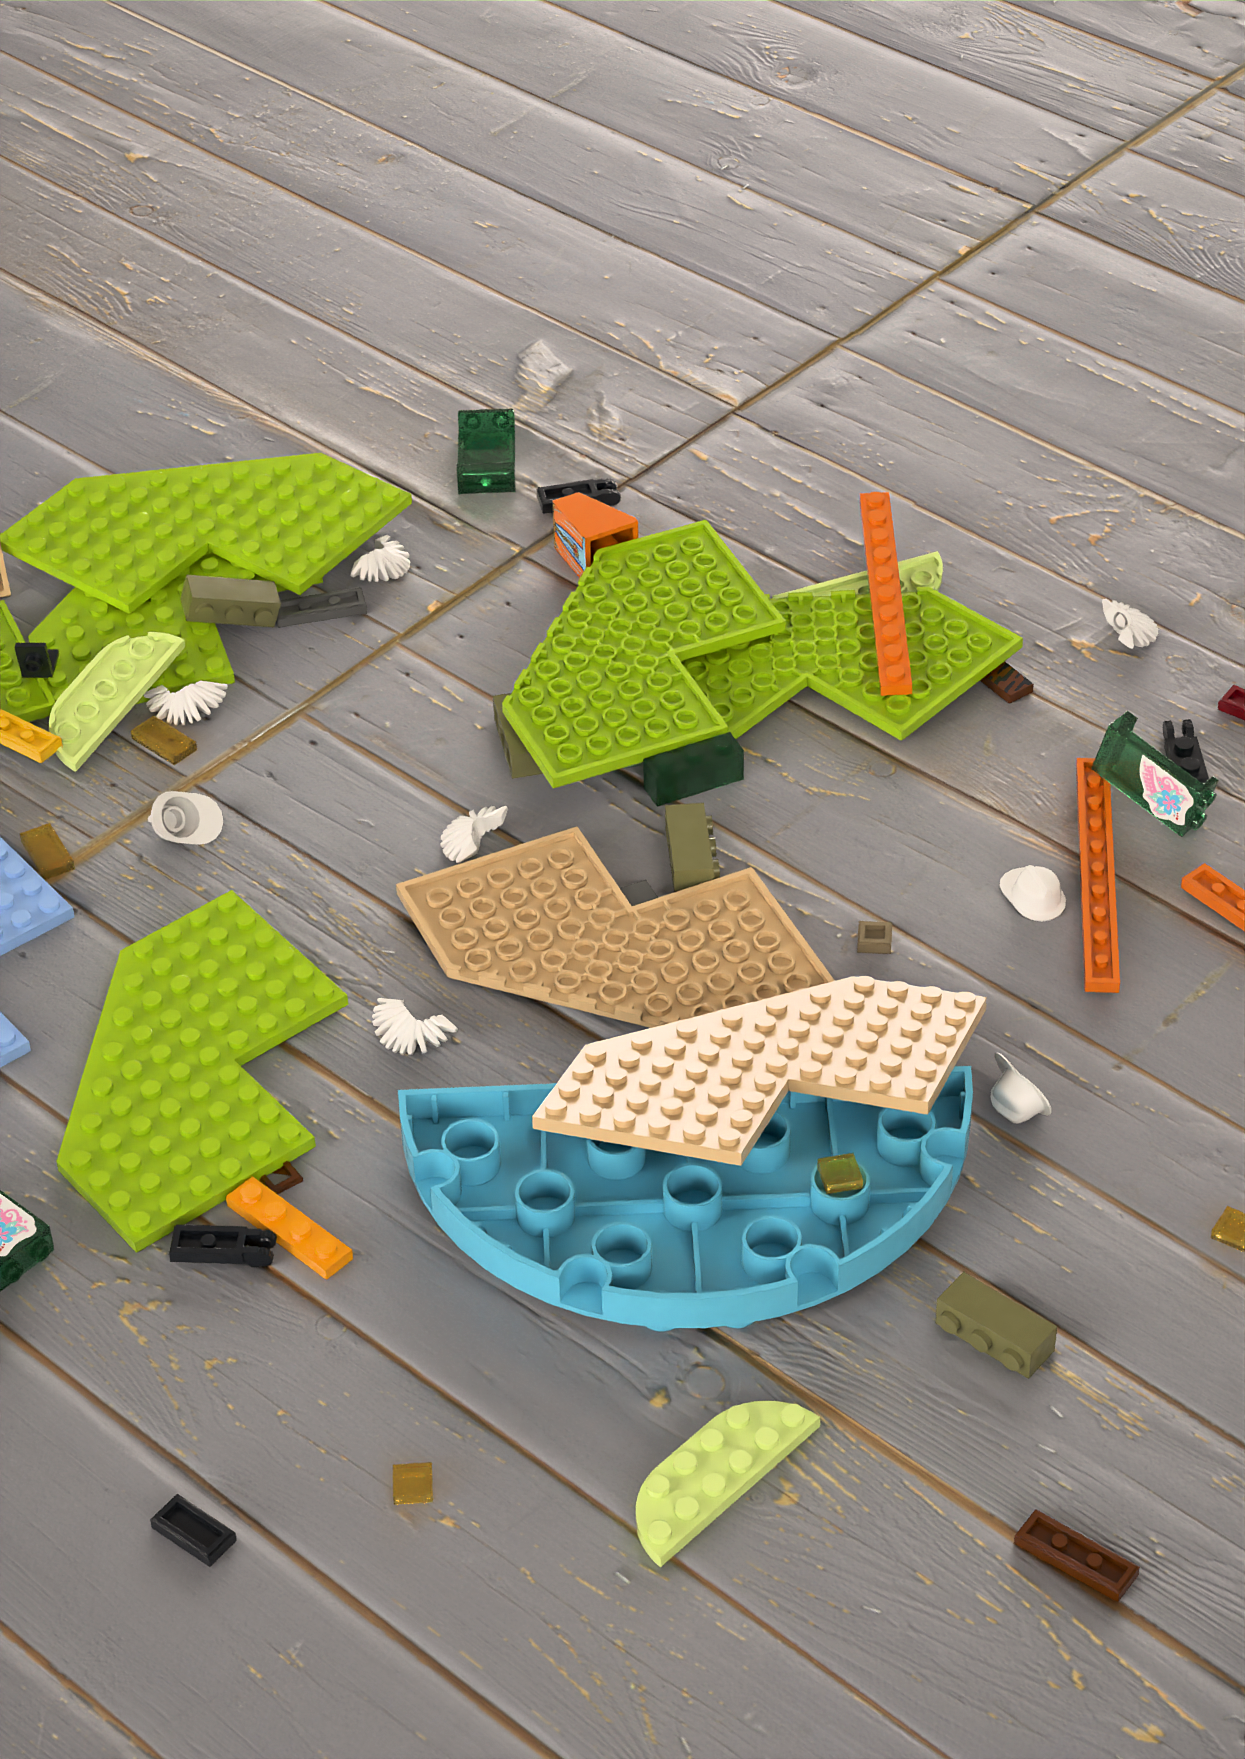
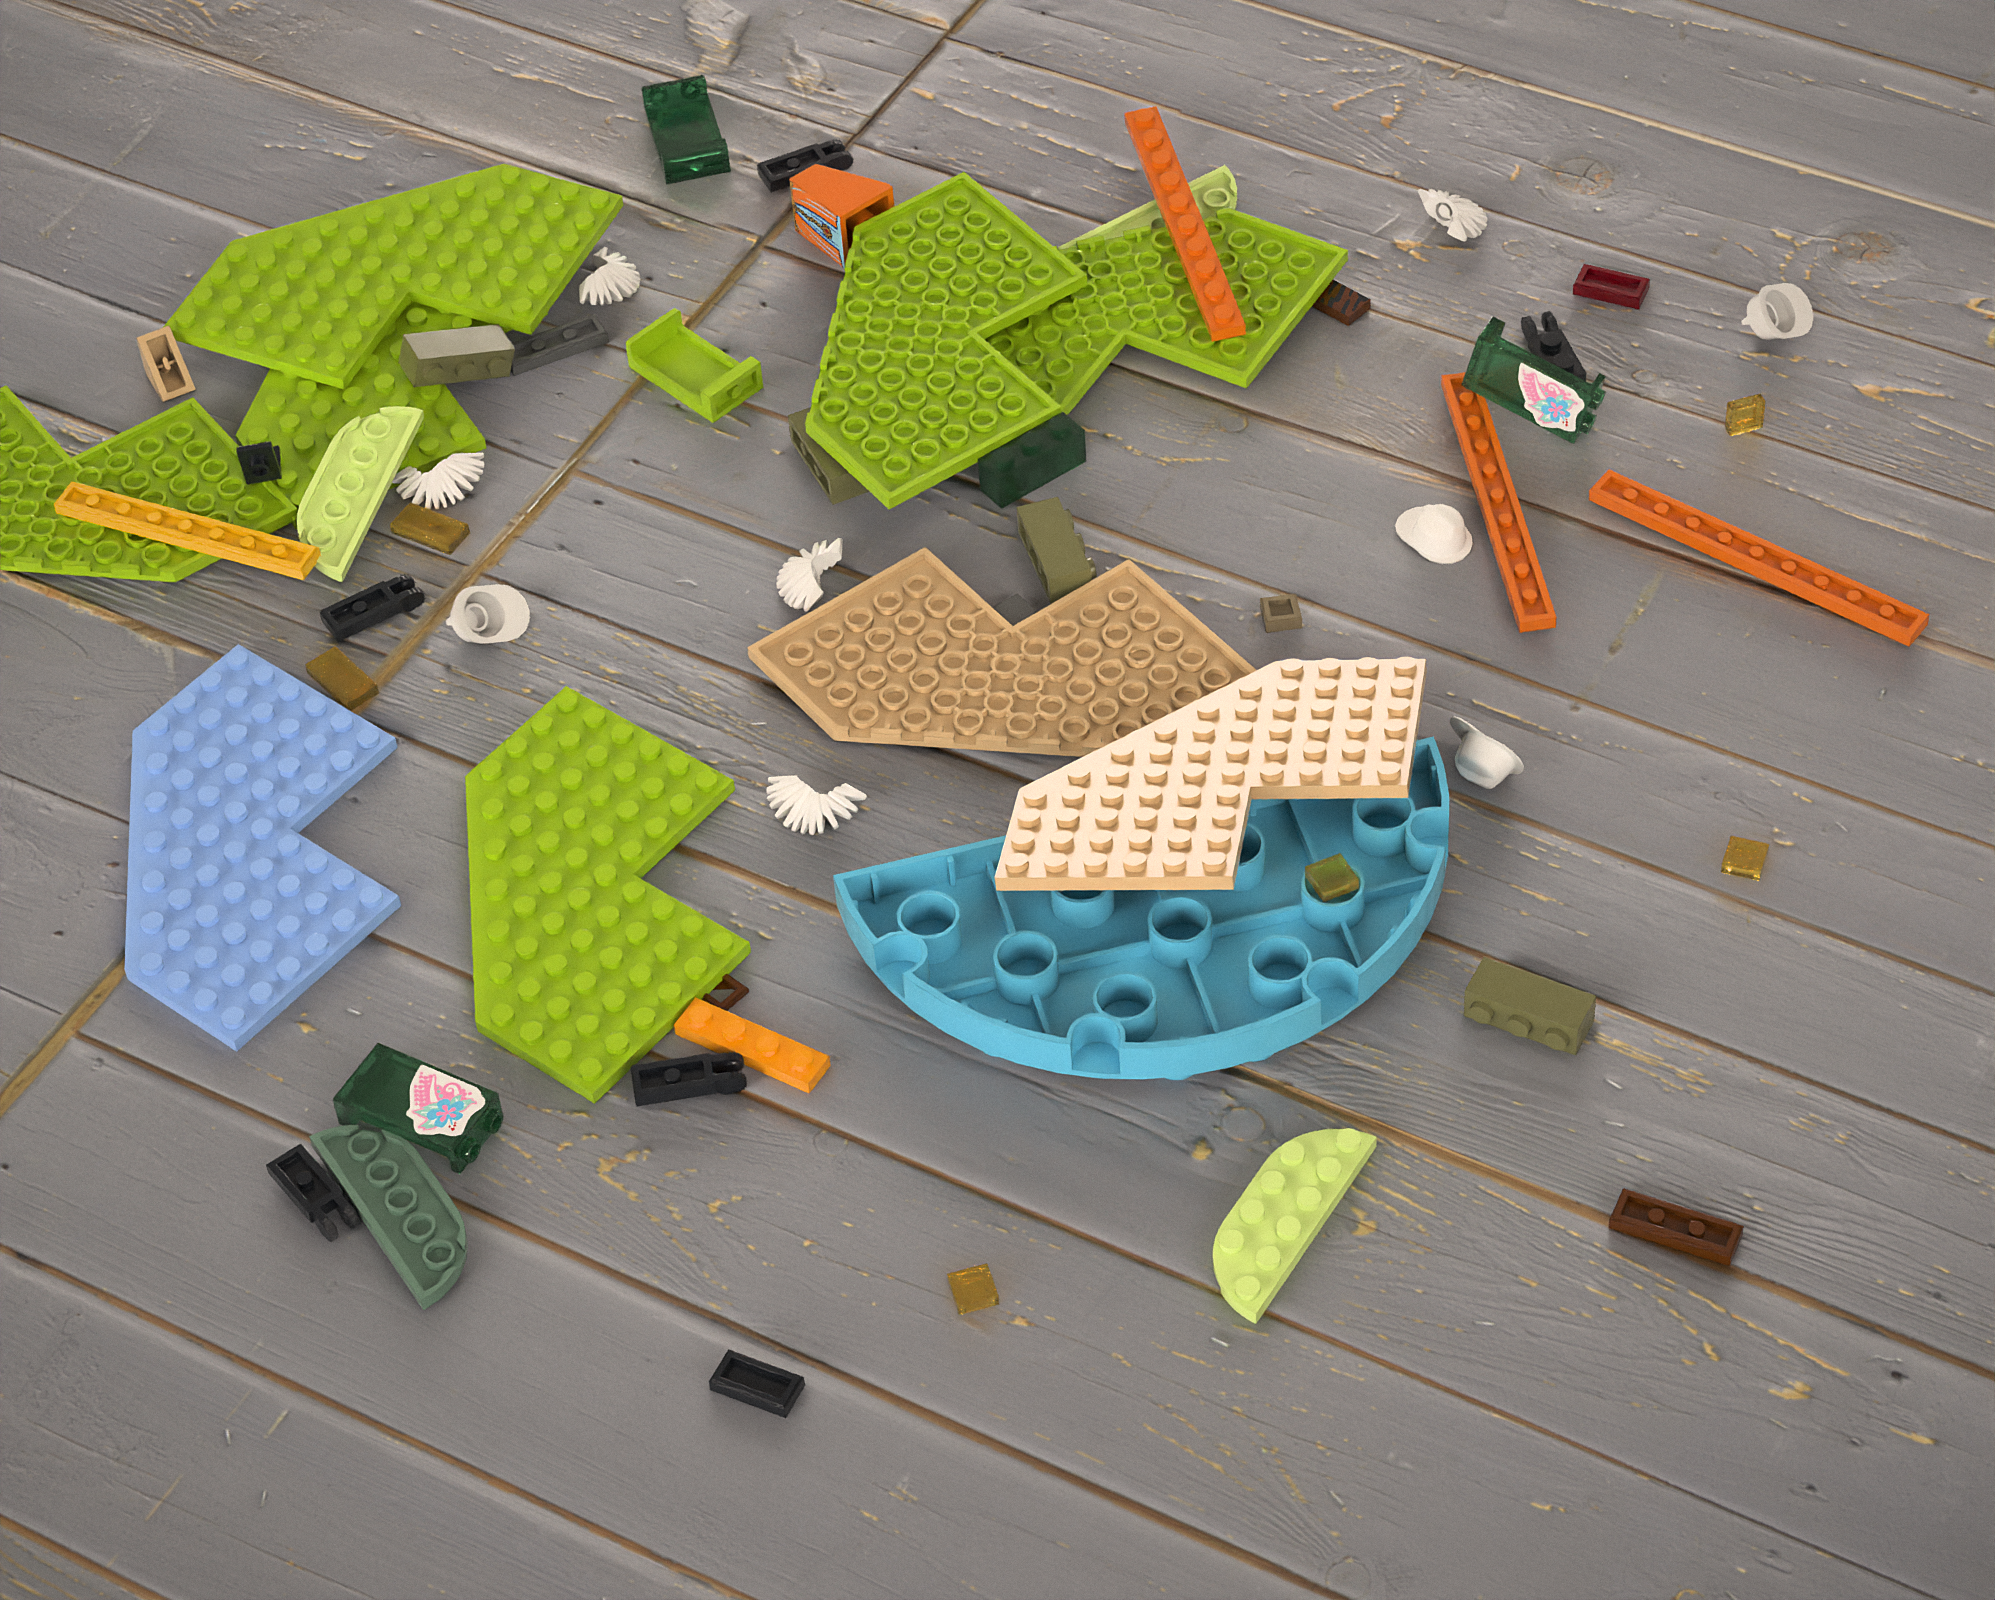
camera: 10 degrees left, 5 degrees up
none -> black hinge [319,574,426,642]
none -> lime panel [625,308,764,423]

